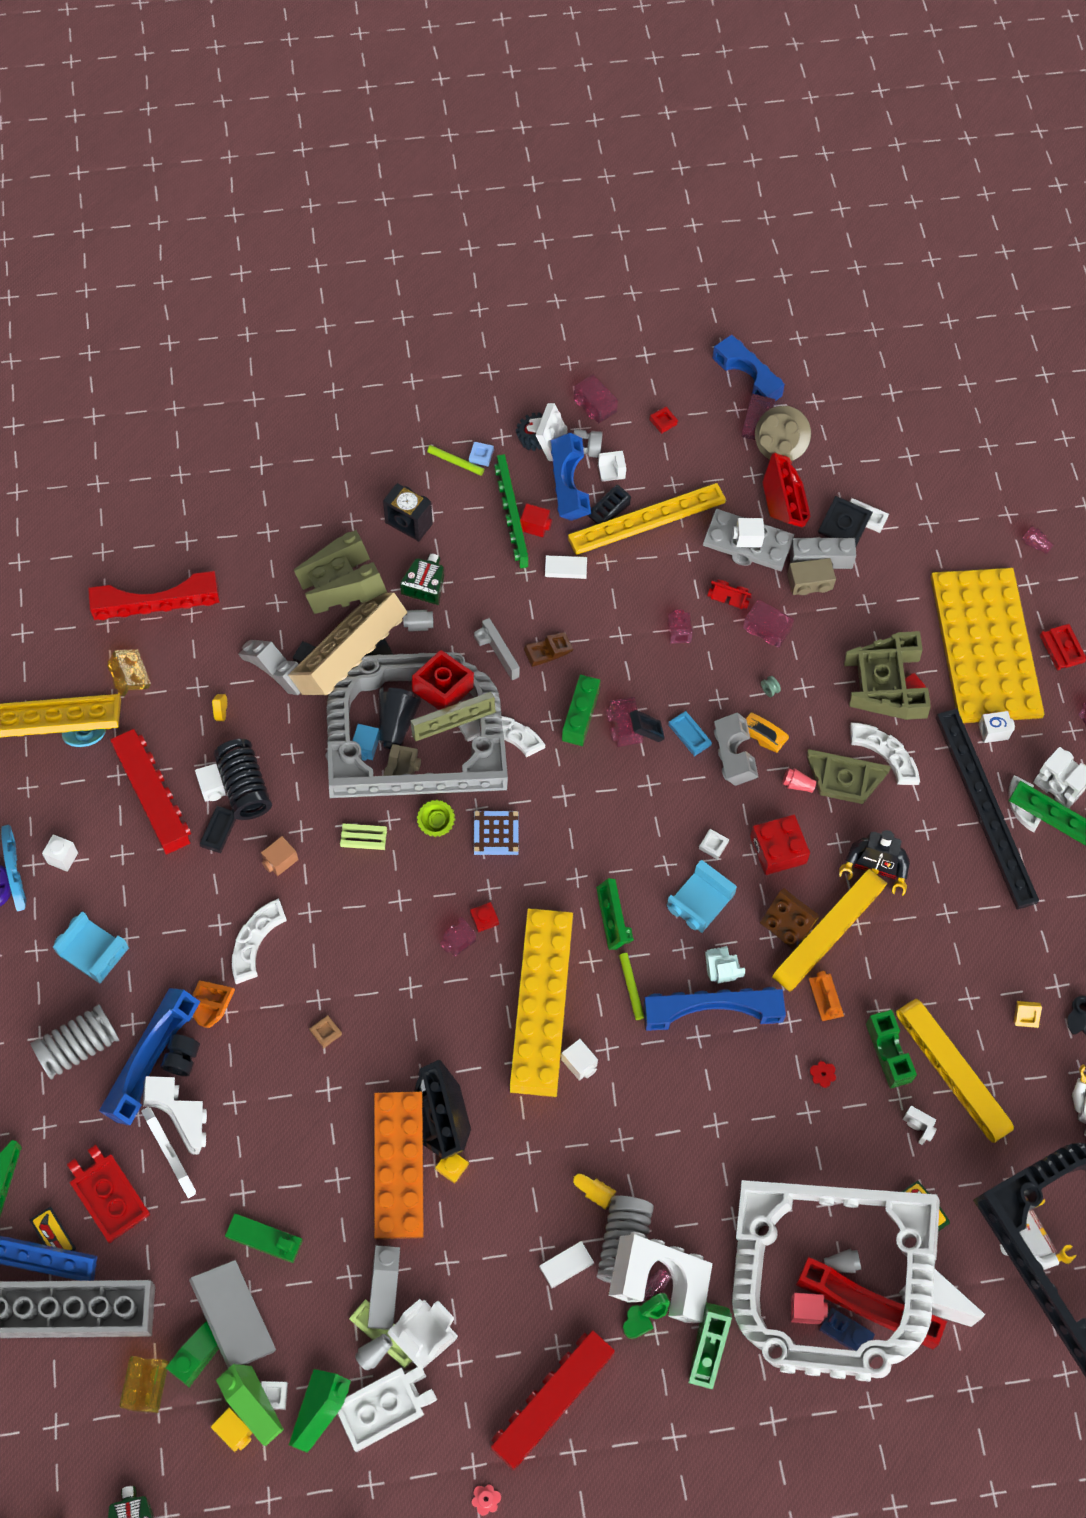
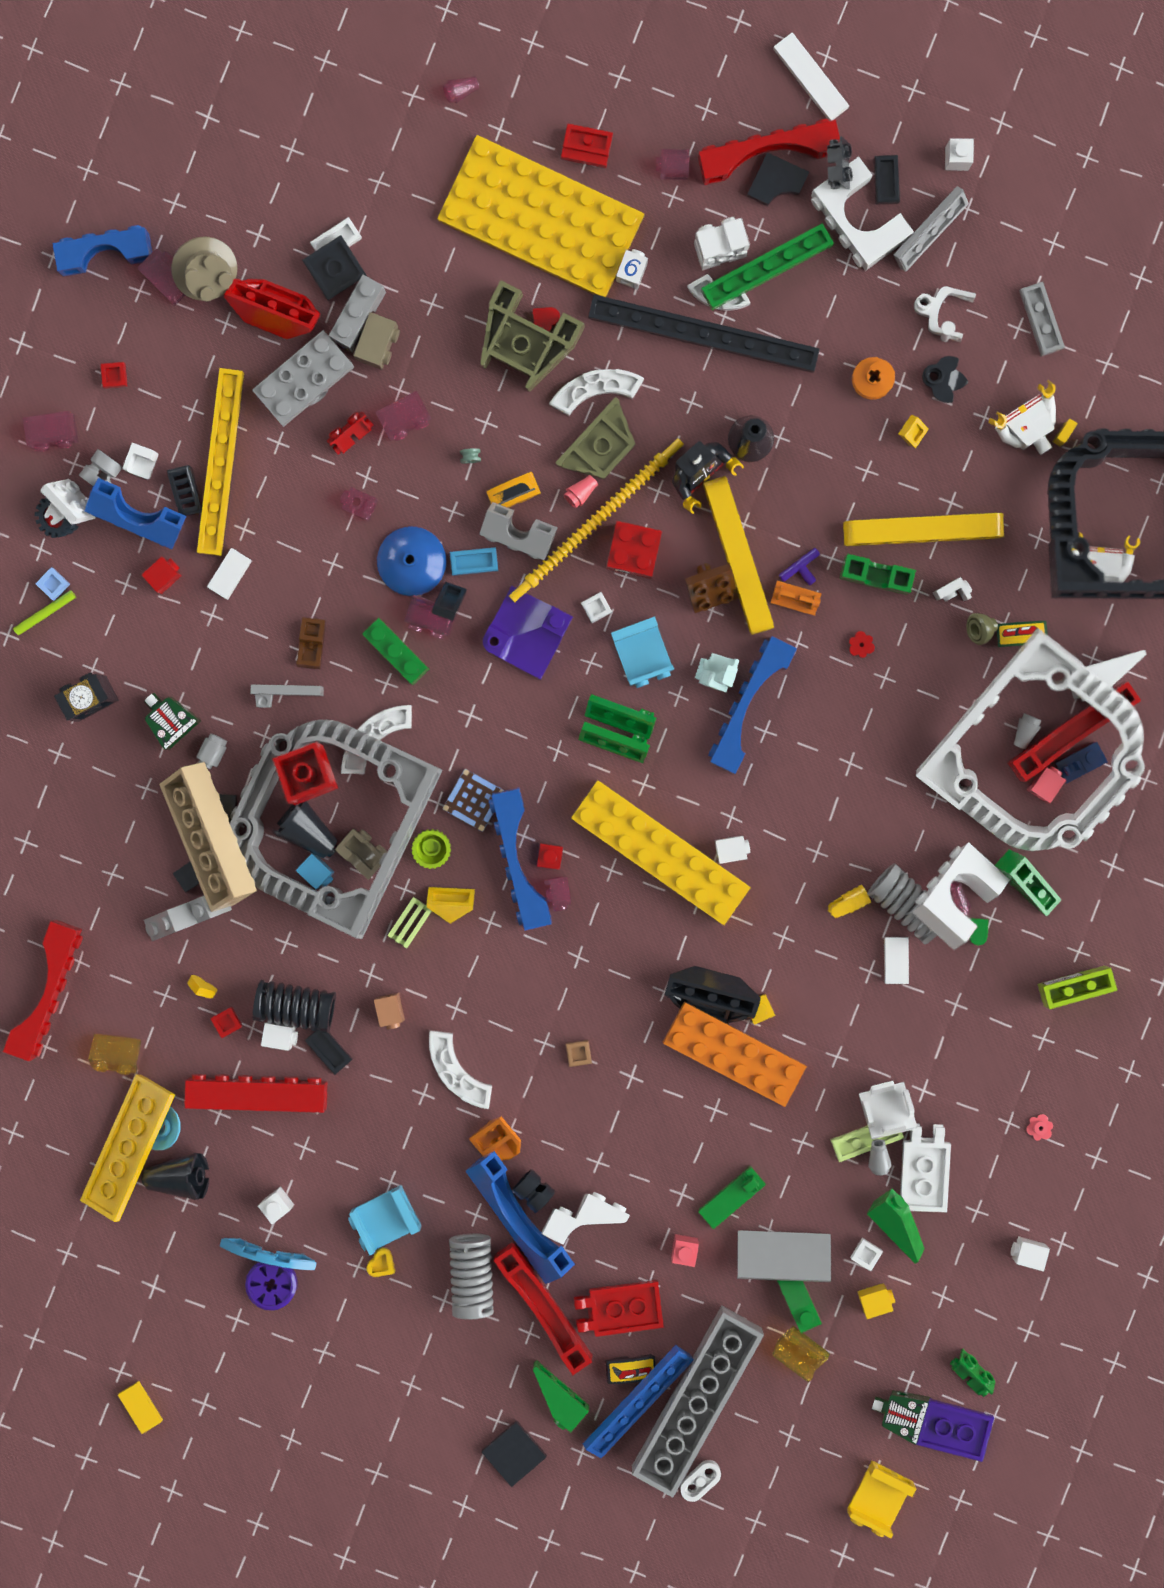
camera: 55 degrees left, 25 degrees up
white tile [141,1106,196,1198] -> none
bright green slope [216,1364,284,1446] -> none
olive wedge [294,530,387,614] -> none
light grey slope [368,1246,400,1330] -> none
olive plate [410,692,496,741] -> none
red brick [491,1330,615,1471] -> none
green plate [494,454,528,568] -> none
lime bar [619,953,644,1020] -> none
green tile [639,1293,670,1319] -> none
white brick [732,518,764,547] -> none
none -> black cone [141,1153,209,1200]
none -> red plate [210,1006,243,1039]
none -> yellow tile [367,1247,395,1277]
none -> blue dish [377,527,446,596]
none -> yellow slope [427,887,475,924]
none -> dark purple slope [483,586,573,680]
none -> blue arch [489,787,552,930]
none -> red arch [494,1241,592,1375]
none -> yellow hose [509,438,684,603]
none -> green hinge [584,694,657,739]
none -> coral brick [671,1234,699,1267]
none -> black cone [728,415,774,462]
none -> dark purple piece [779,548,820,585]
none -> orange piece [851,357,895,400]
none -> olive brick [966,613,998,645]
none -> lime brick [1037,965,1117,1009]

